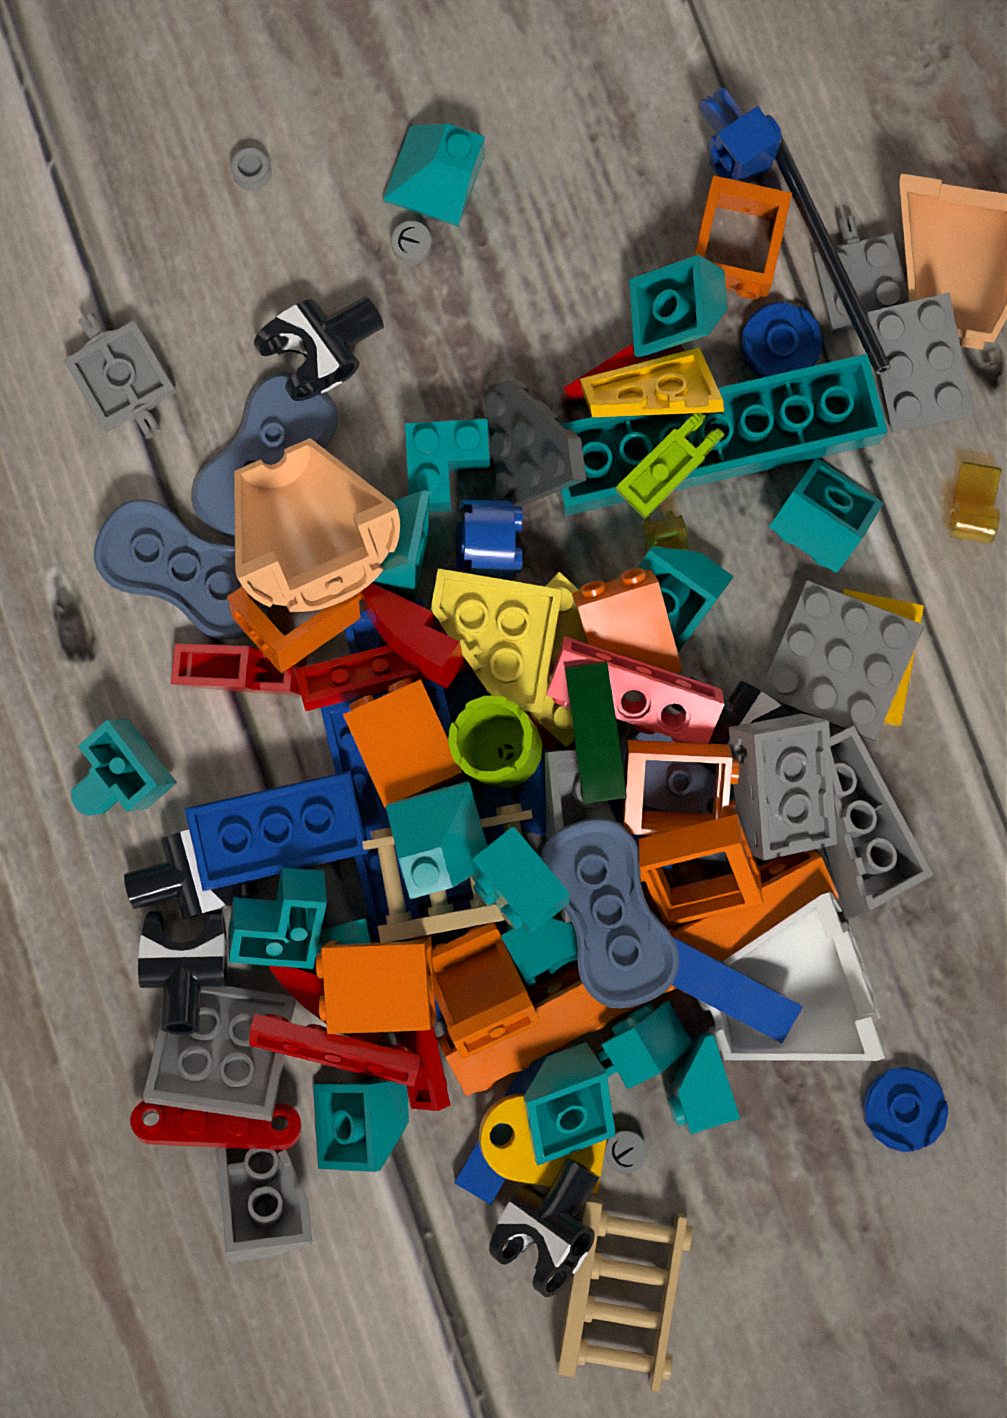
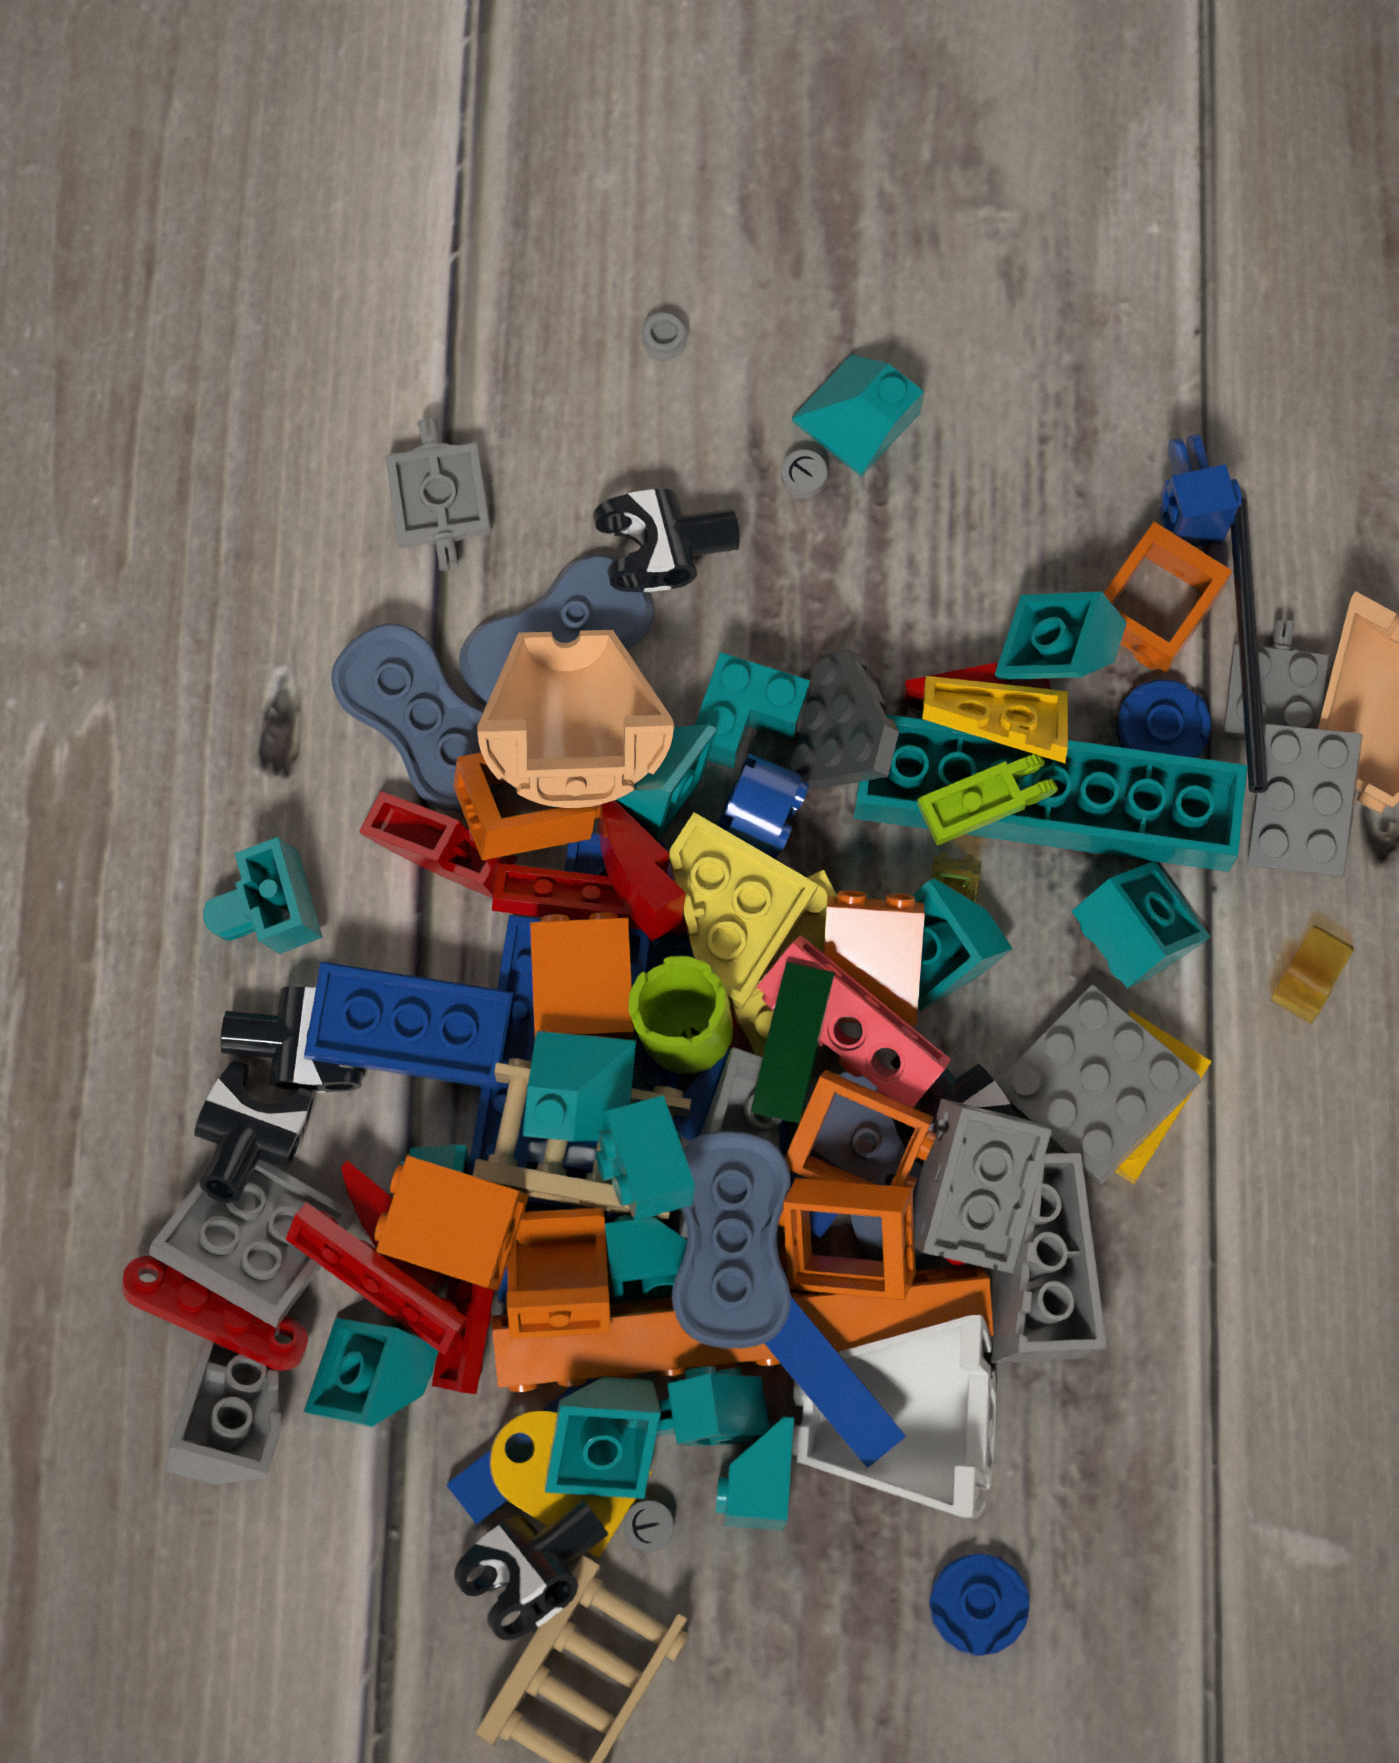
camera: 20 degrees right, 10 degrees down
teal brick [228,867,327,969] -> none

